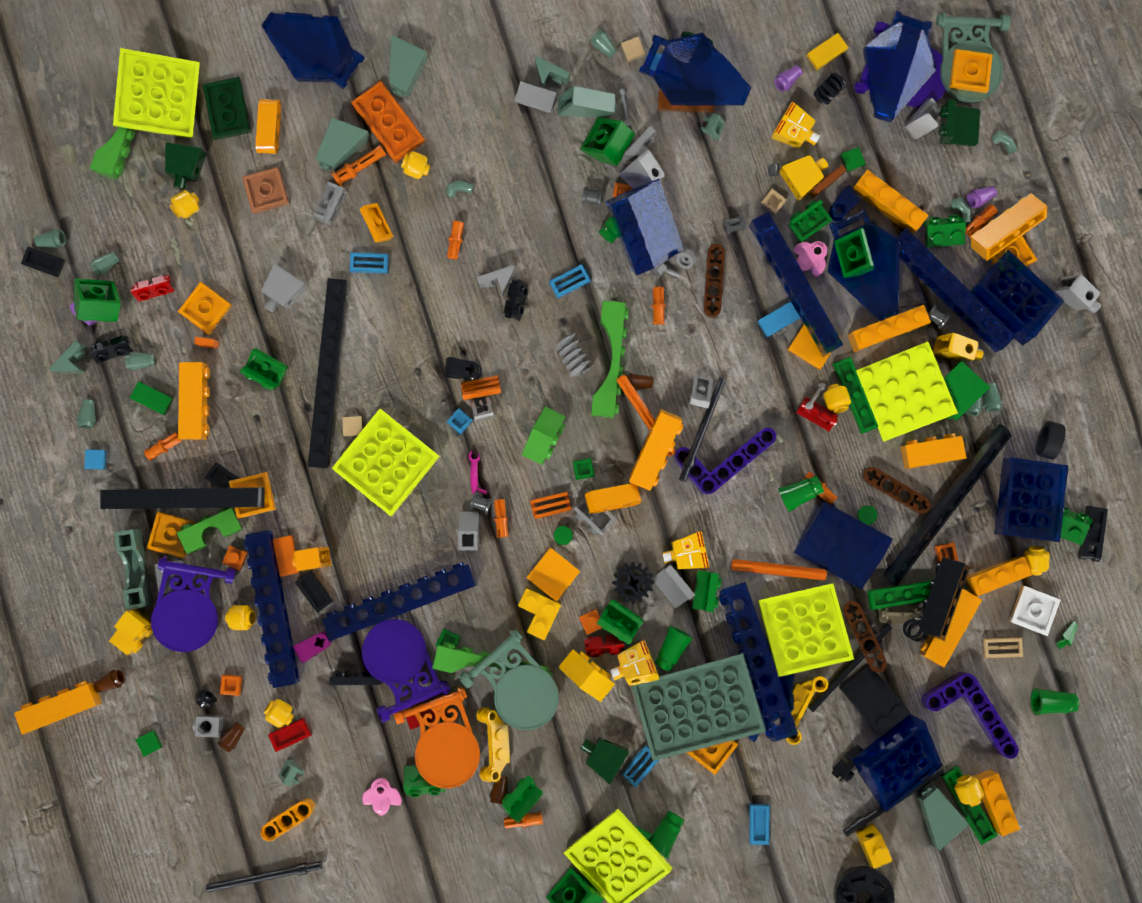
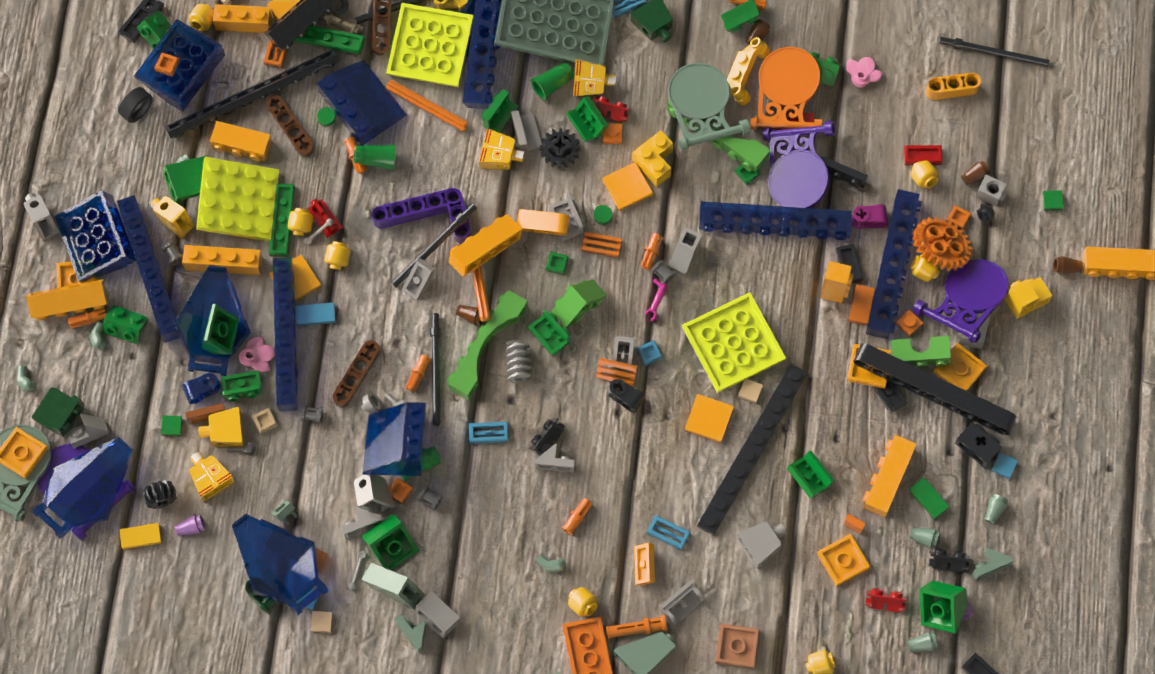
camera: 155 degrees left, 15 degrees down
sand green arch [114,529,153,610] -> none
orange axle [144,432,182,461] -> none
sand green tile [278,759,304,786] -> none
yellow brick [559,649,615,702] -> none
sand green cone [590,29,618,58] -> none
light orange brick [851,169,929,235] -> none
medium lavender cone [967,186,997,208] -> none
sand green cone [983,383,1003,412] -> none
none -> orange tile [154,53,180,77]
none -> yellow head [325,241,351,270]
none -> black bar [430,313,441,426]
none -> green bracket [528,310,570,357]
none -> light orange tile [684,394,734,443]
none -> orange gear [912,217,973,271]
none -> black brick [955,422,1002,469]

